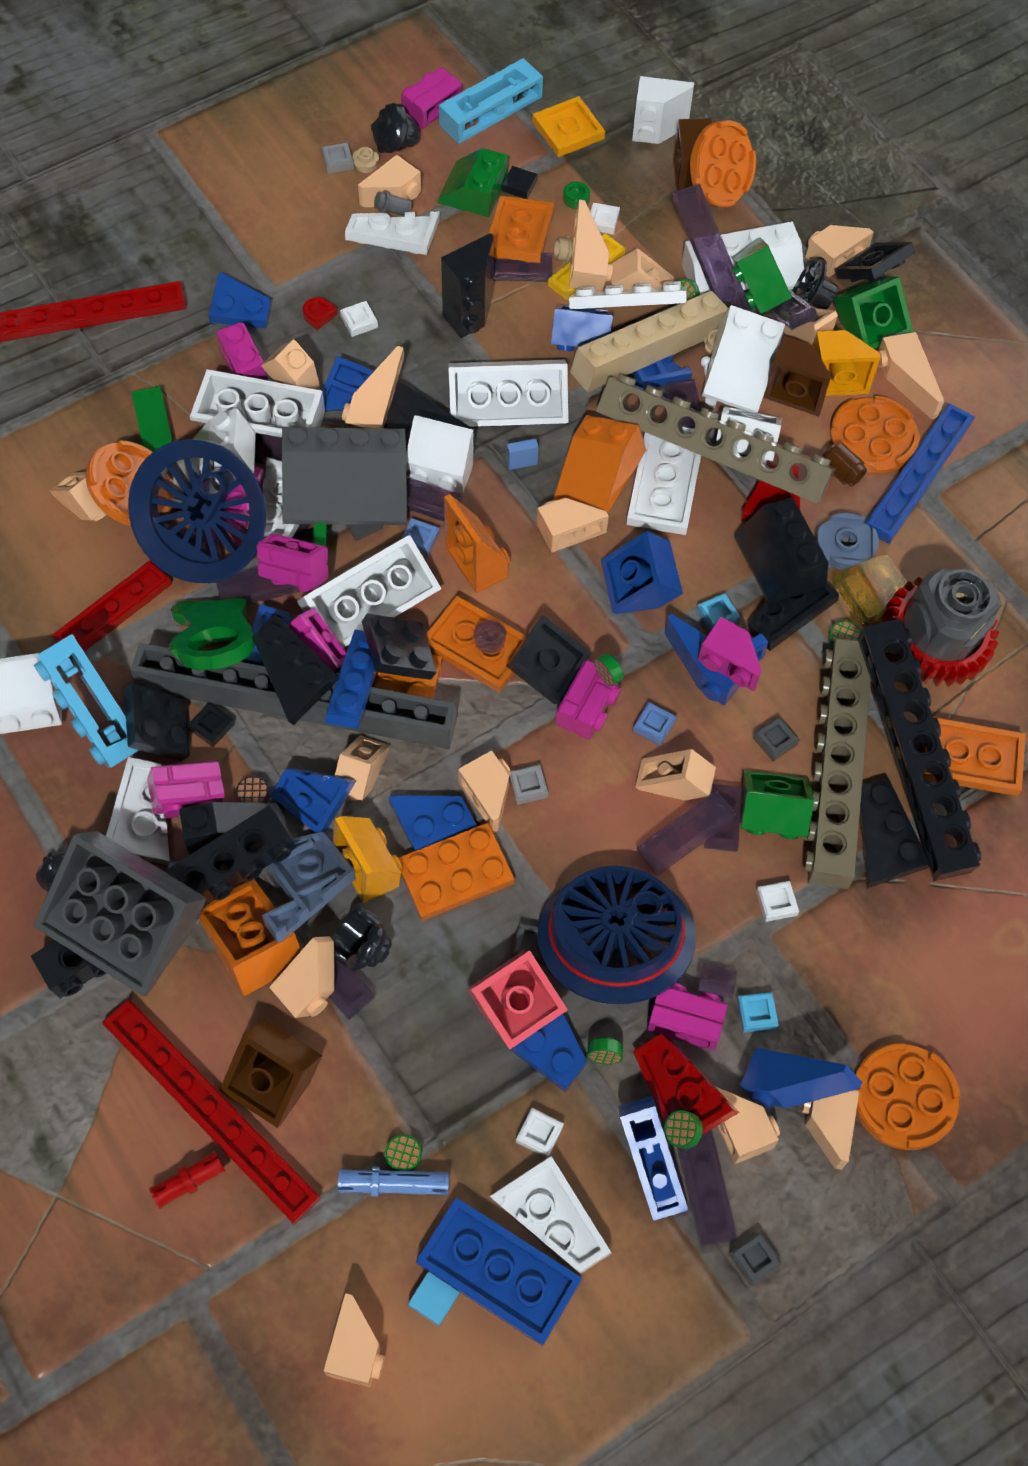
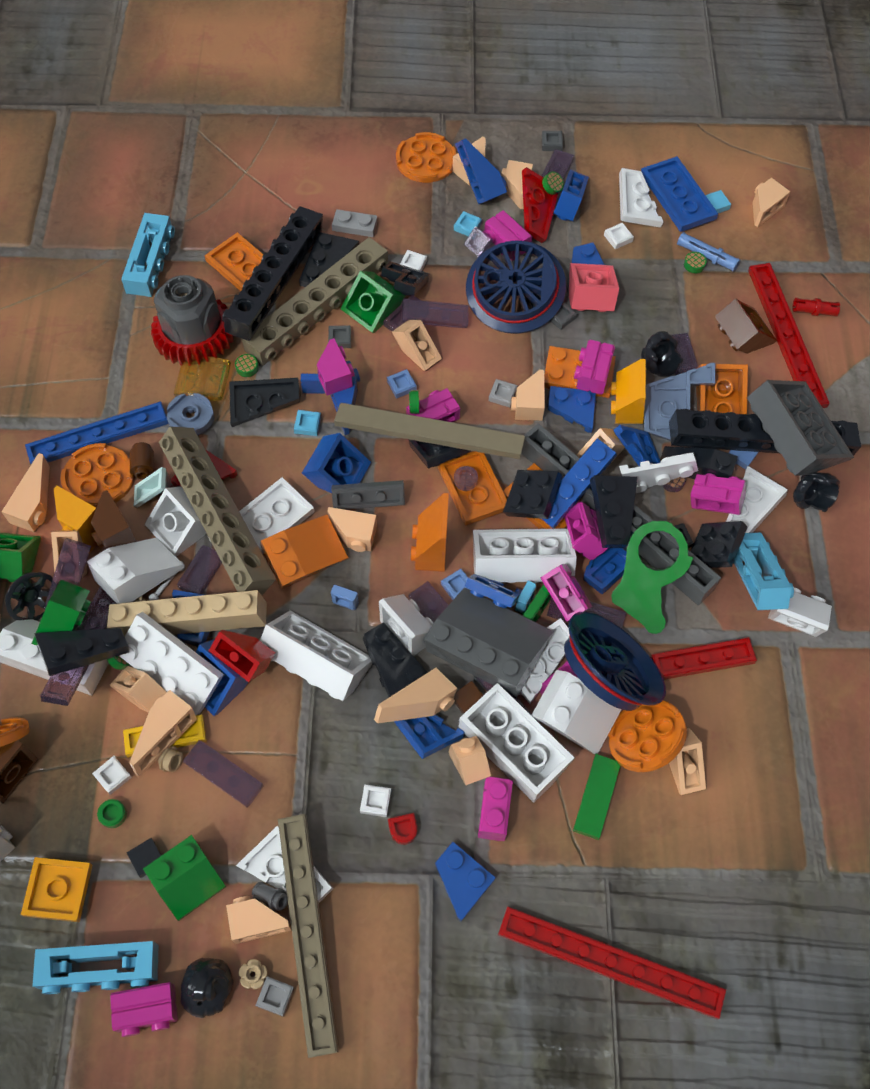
camera: 145 degrees left, 0 degrees up
light nougat slope [269,936,334,1018] -> none
black slope [441,233,494,338] -> none
orange plate [489,196,555,263] -> none
green tile [587,1038,623,1065] -> none
black slope [734,497,829,604] -> none
none -> black wing [34,628,129,676]
none -> light aqua slope [133,467,172,508]
none -> red slope [209,630,275,682]
none -> dark tan tile [278,814,339,1058]
none -> dark grey tile [331,480,405,510]
none -> light grey plate [332,209,378,237]
none -> dark tan tile [334,403,525,459]
none -> black plate [381,261,430,296]
none -> blue wing [465,574,522,608]
none -> medium azure tile [515,580,536,614]
none -> dark pink brick [574,340,615,394]
none -> white wing [619,453,698,493]

